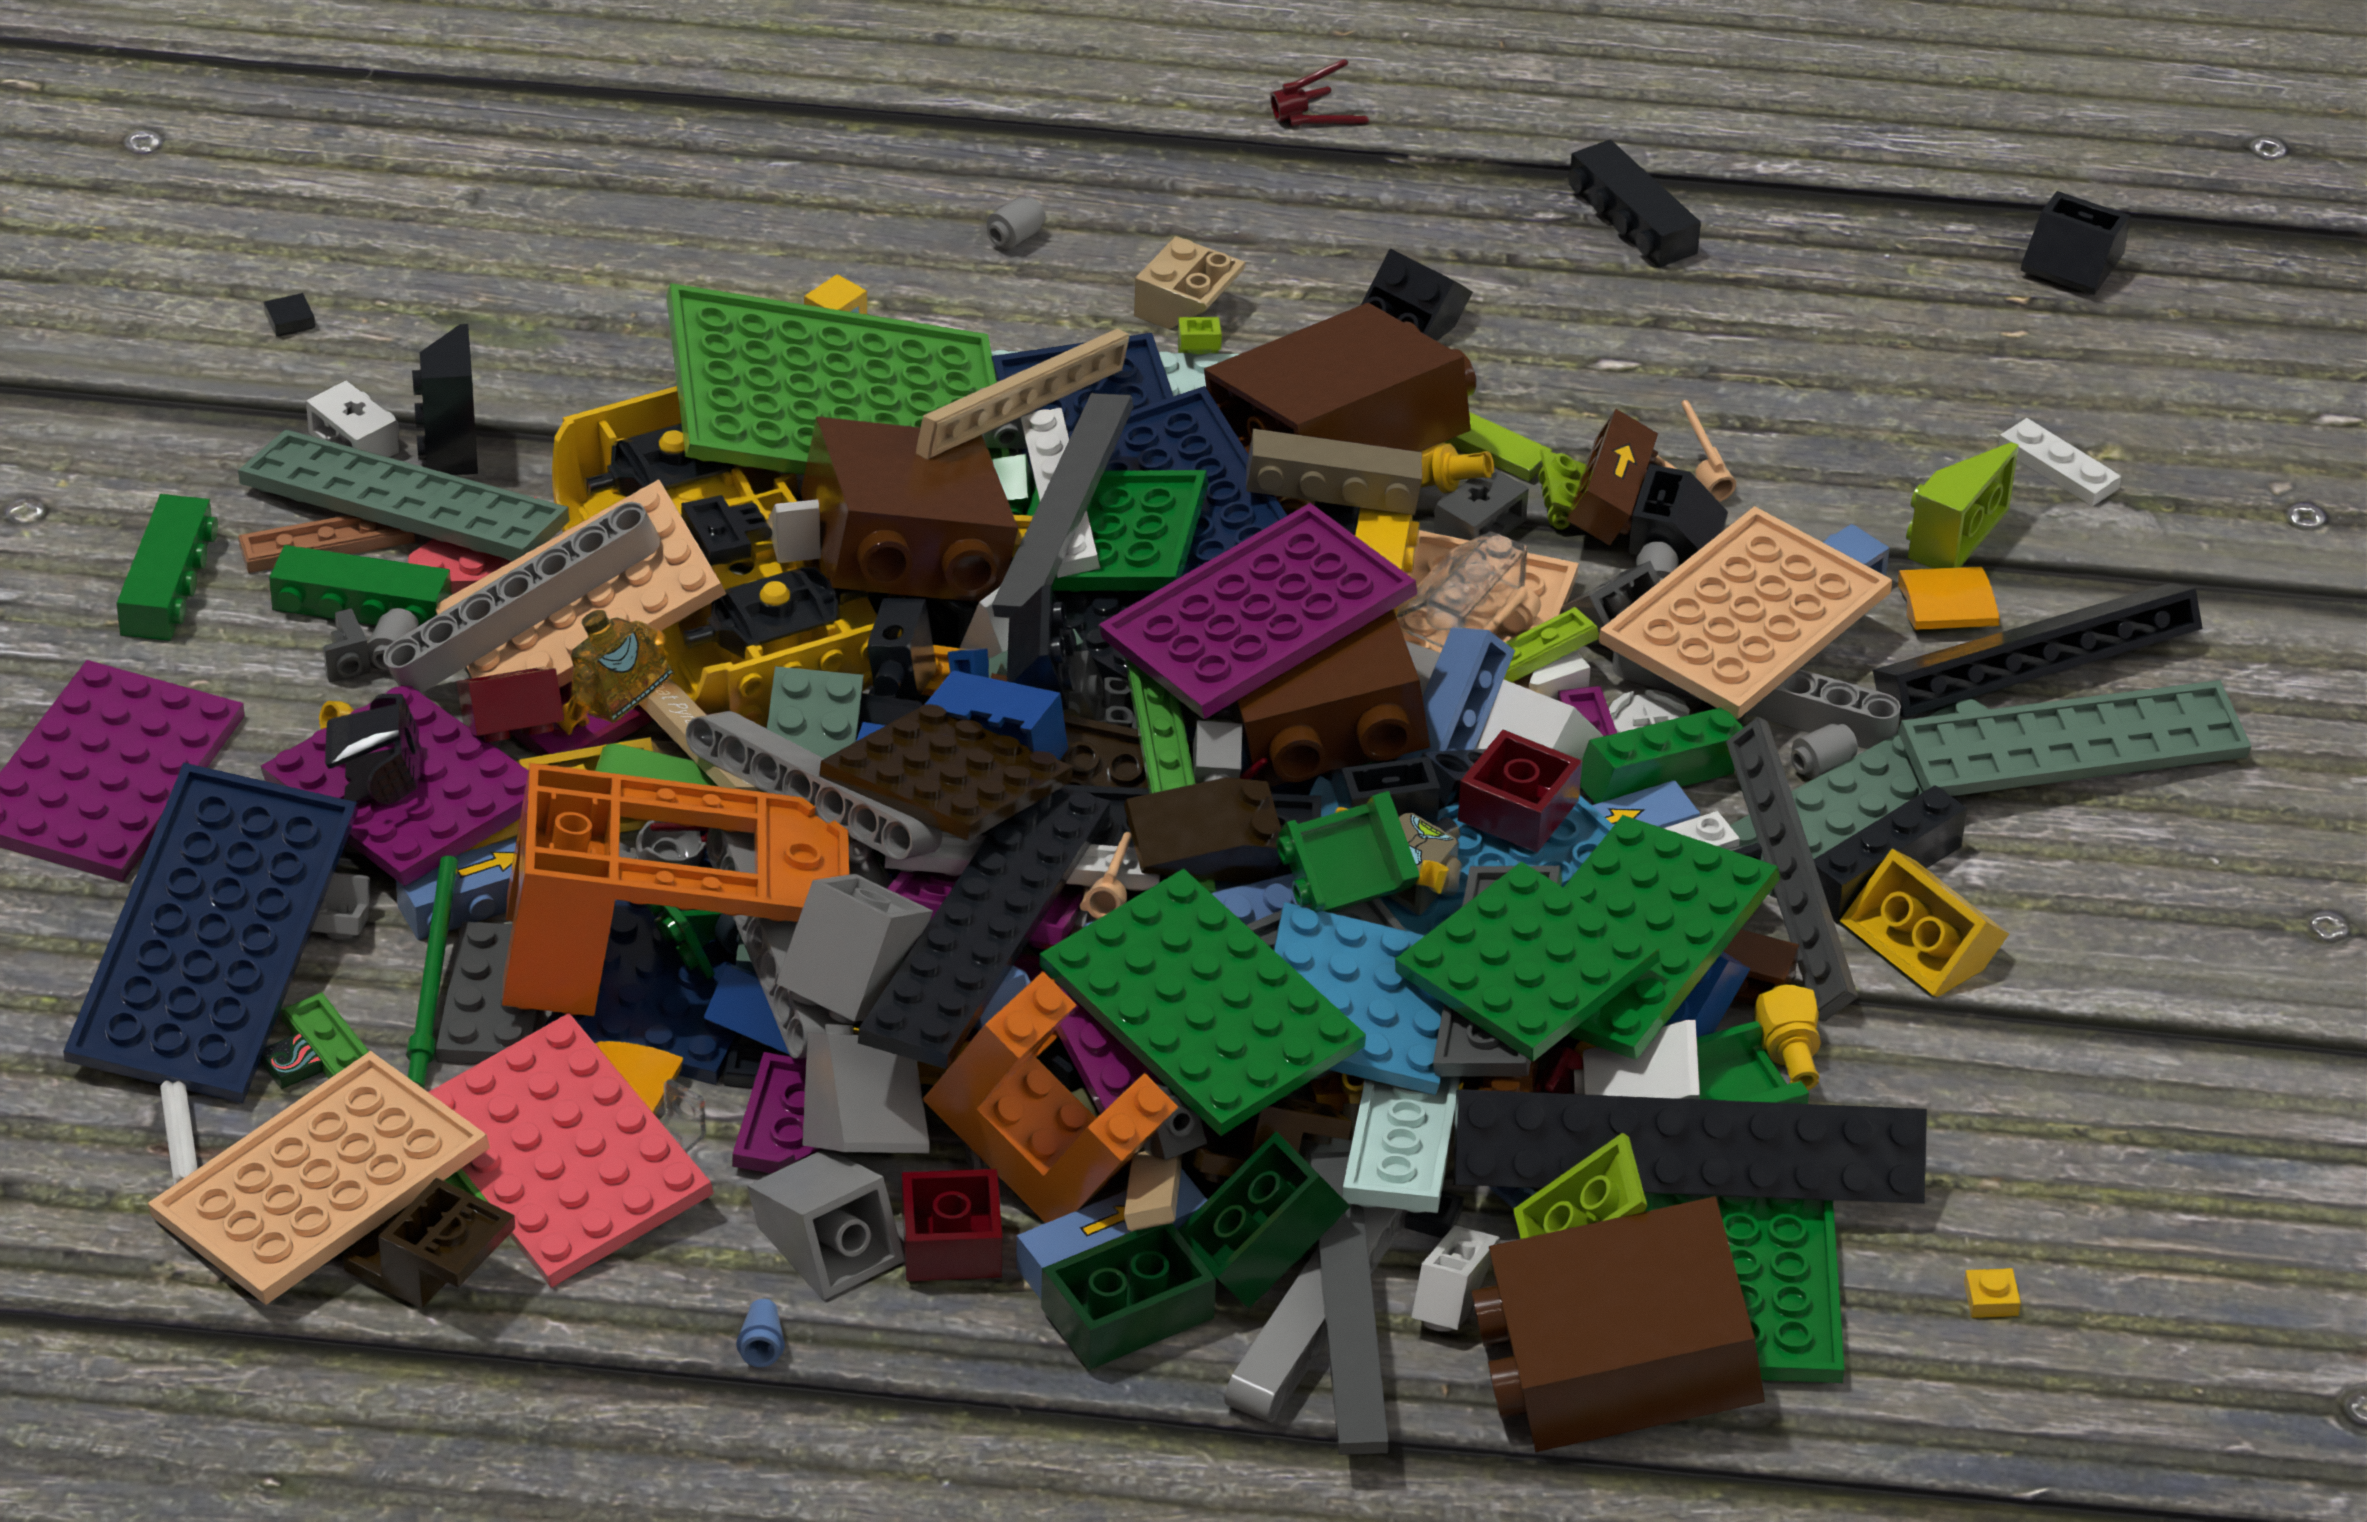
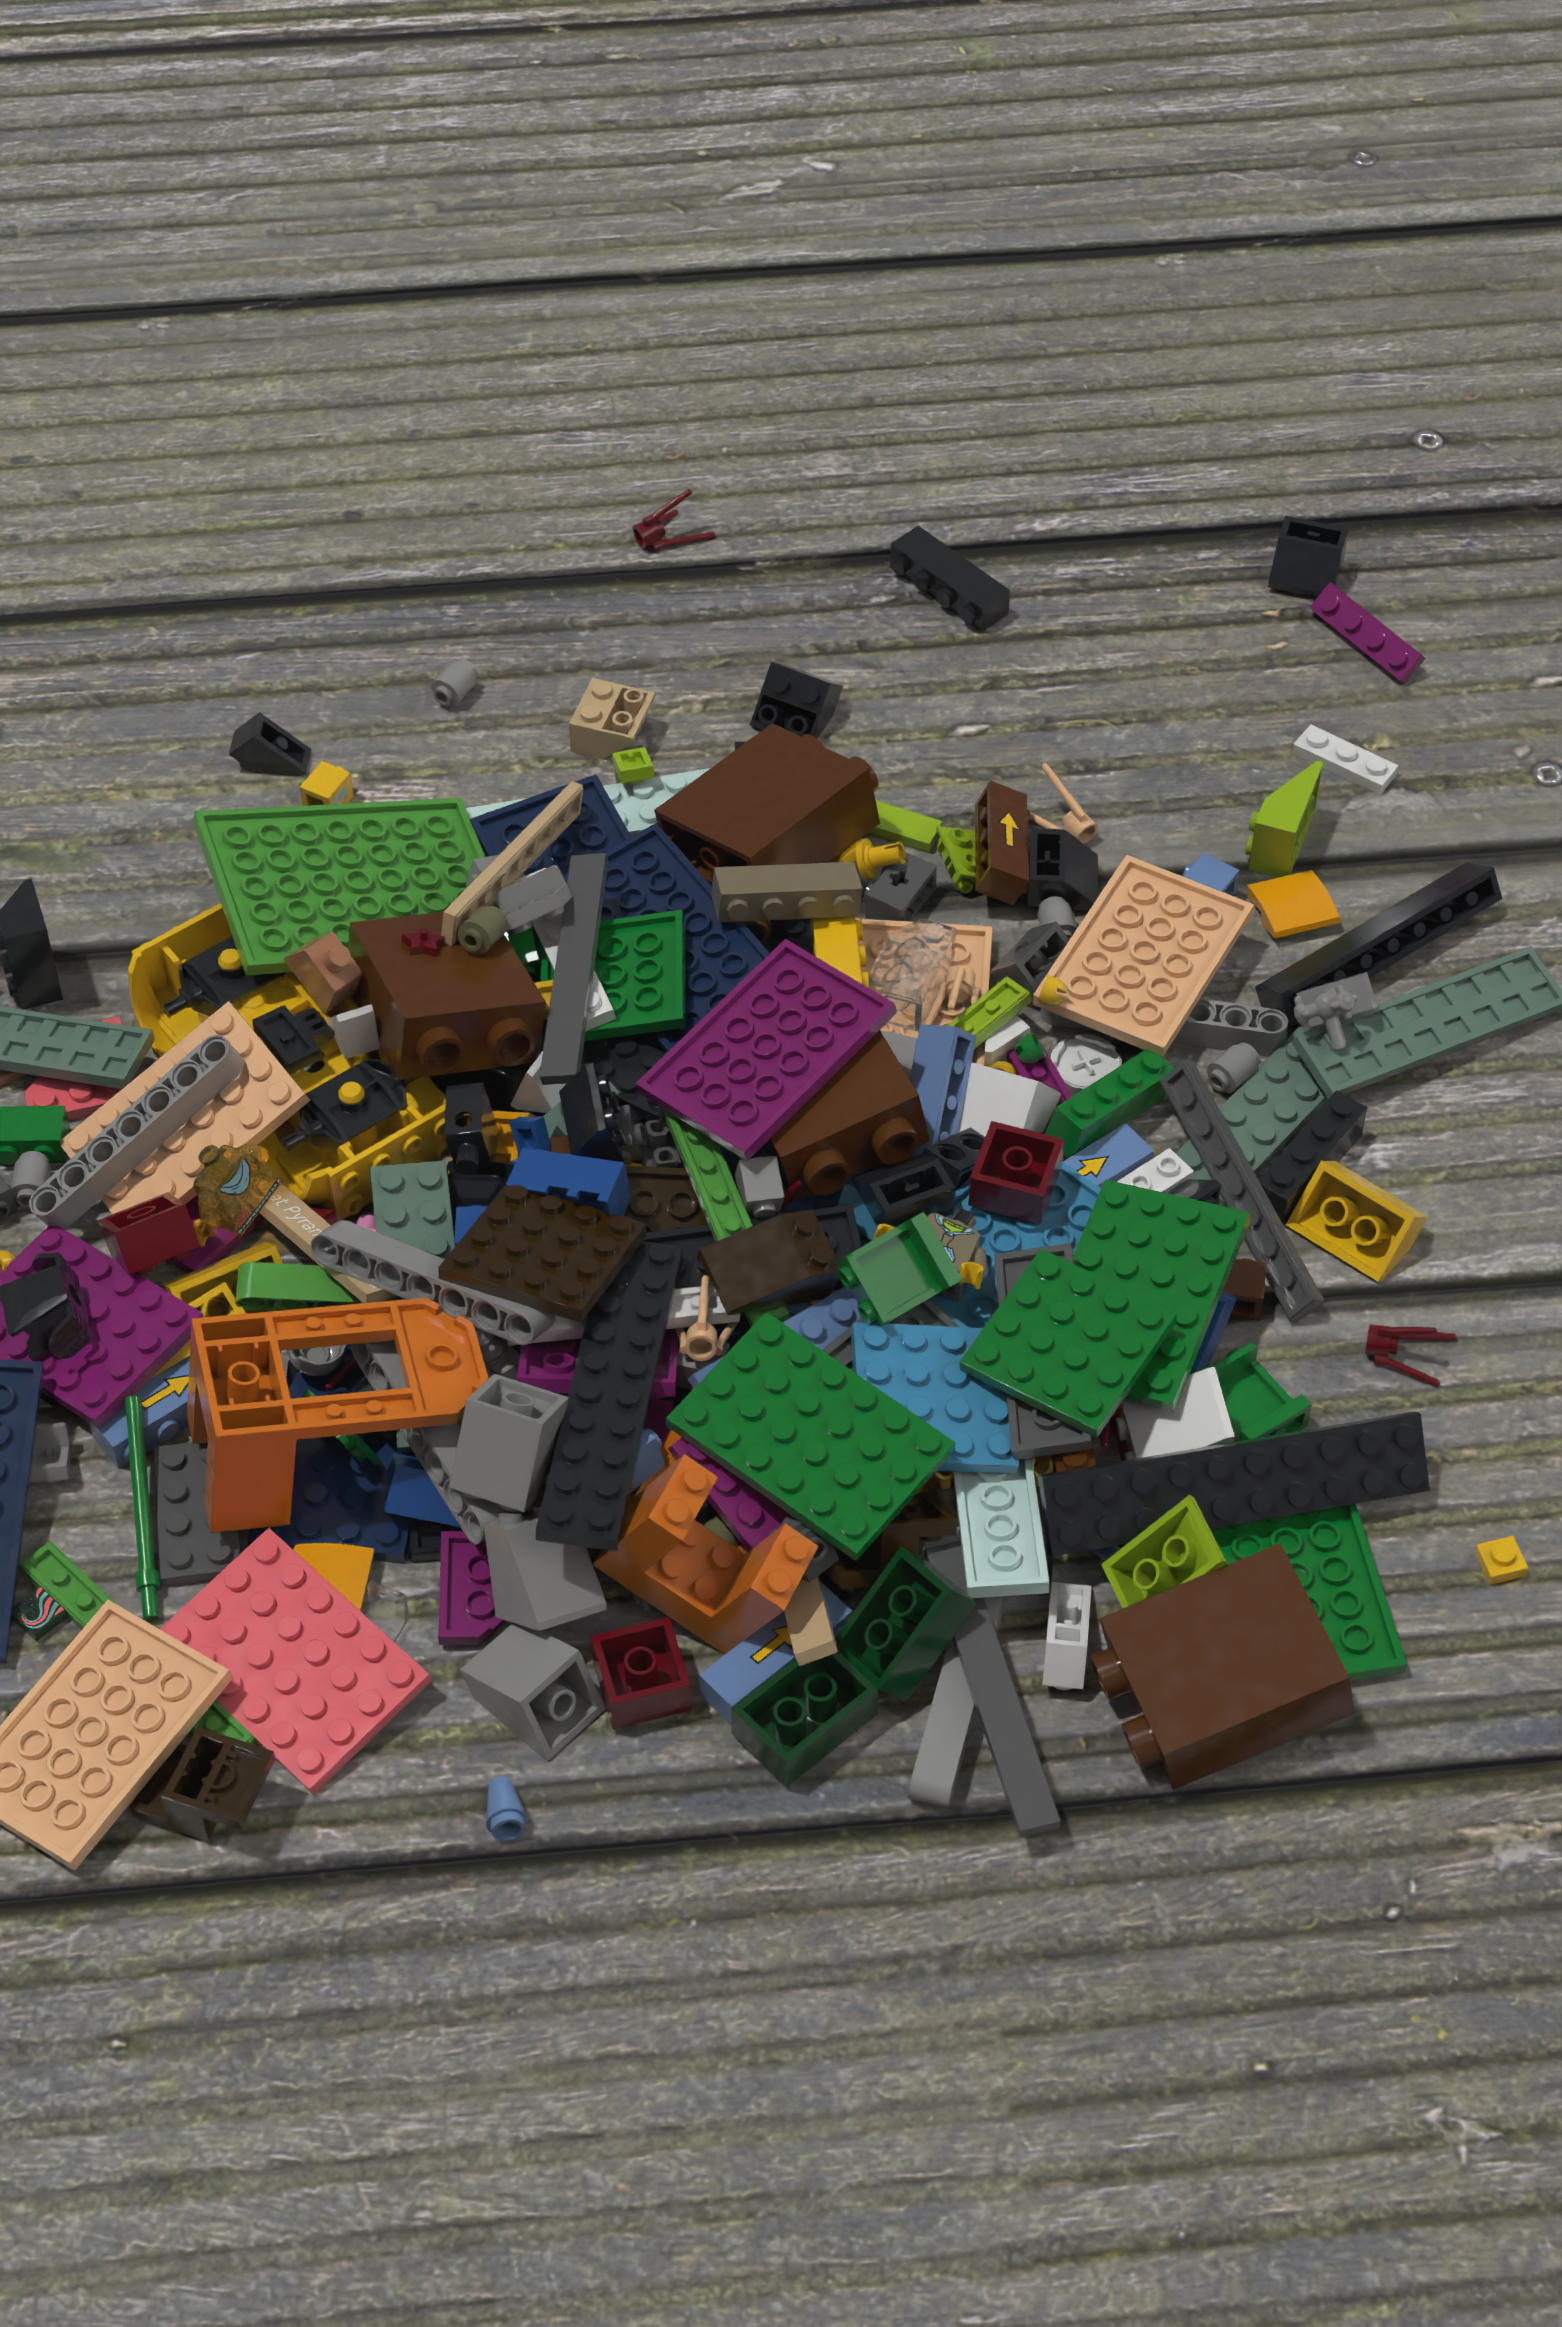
camera: 10 degrees left, 10 degrees up
yellow piece [1753,985,1821,1090] -> none
none -> black slope [228,712,312,776]
none -> nougat torso [284,932,363,1015]
none -> dark red piece [401,927,445,957]
none -> olive brick [457,906,507,955]
none -> light grey bracket [494,865,573,935]
none -> green hinge [1015,1032,1046,1064]
none -> yellow hinge [1037,974,1067,1006]
none -> light grey piece [1294,972,1378,1050]
none -> magenta plate [1309,582,1426,684]
none -> dark red plant [1365,1324,1457,1387]

